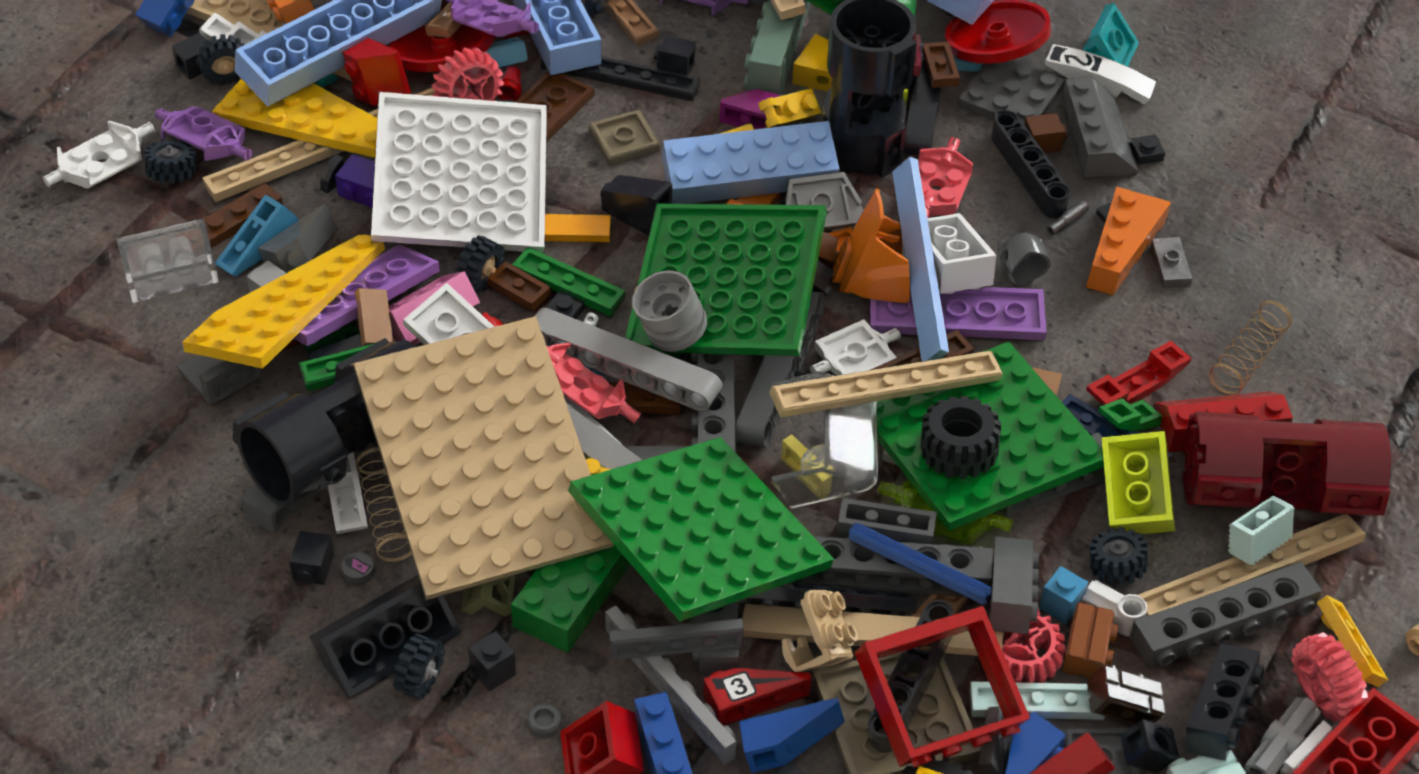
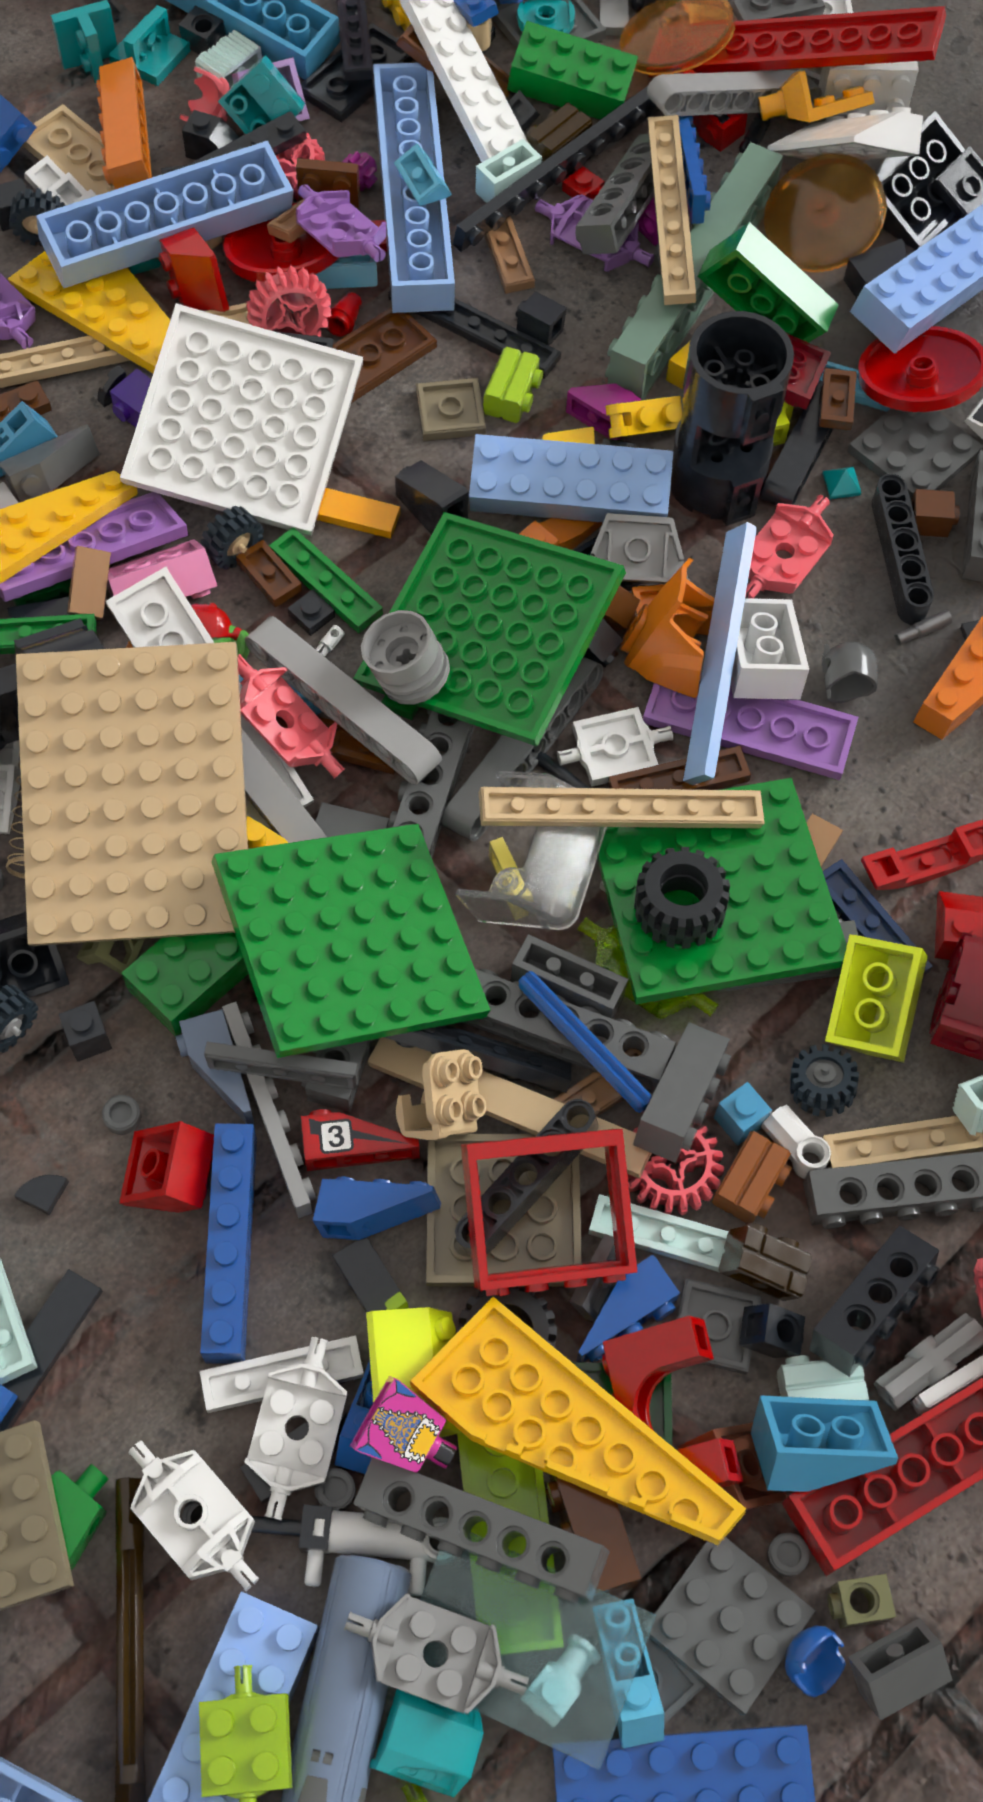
camera: 15 degrees right, 15 degrees up
green slope [1098,398,1162,431] -> none
none -> sand blue slope [176,1009,254,1124]
none -> lime brick [483,347,543,423]
none -> teal slope [822,467,862,499]

